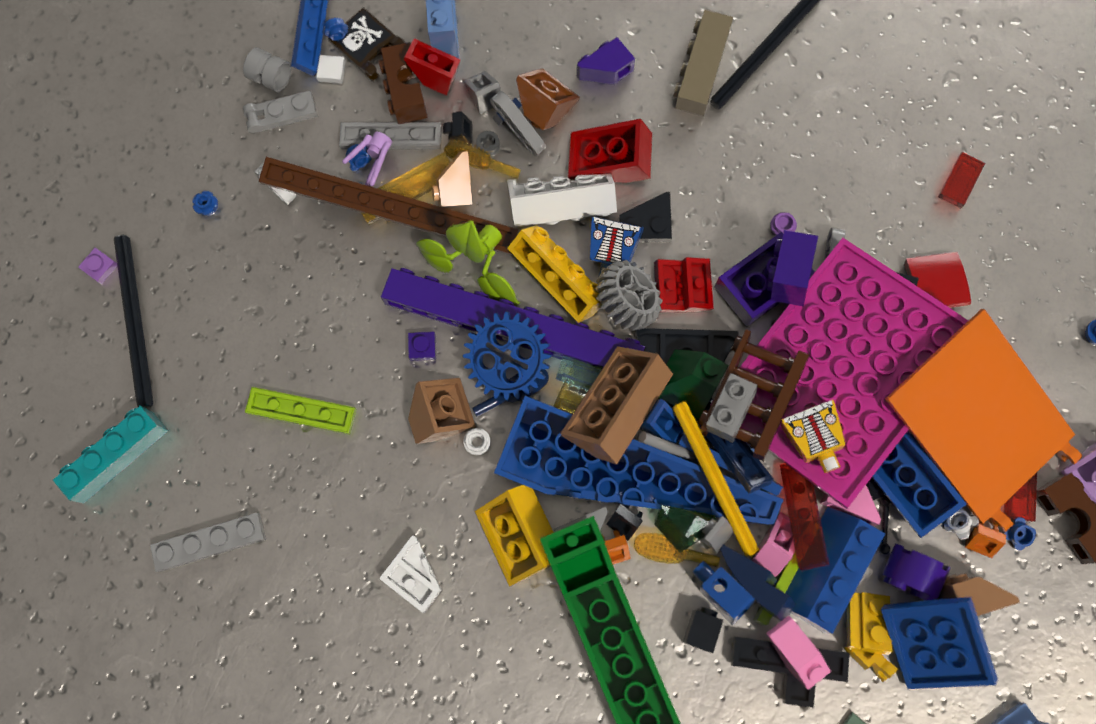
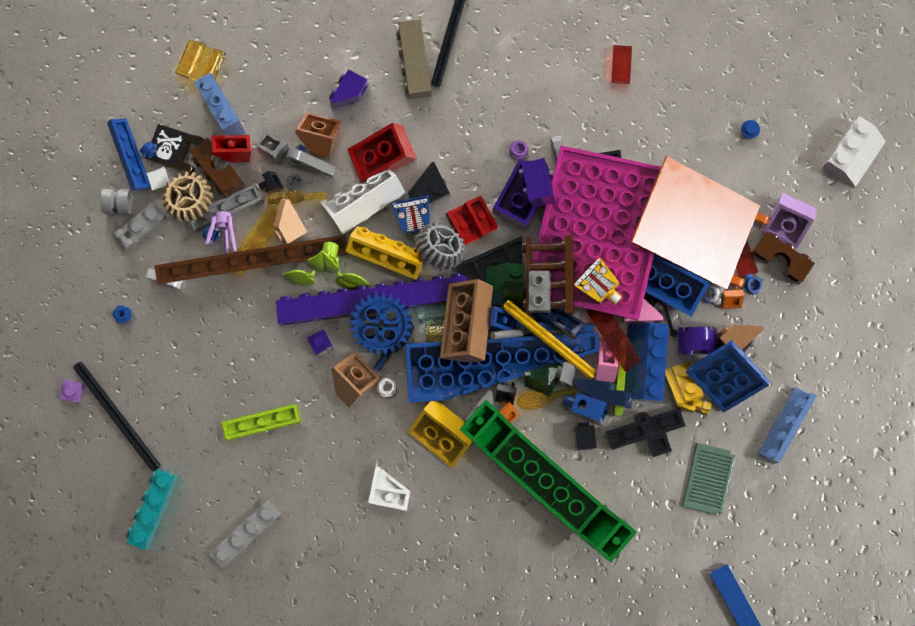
camera: 30 degrees left, 5 degrees up
bright pink slope [766,615,831,690] -> none
red slope [904,252,971,308] -> none
none -> tan gear [161,172,213,223]

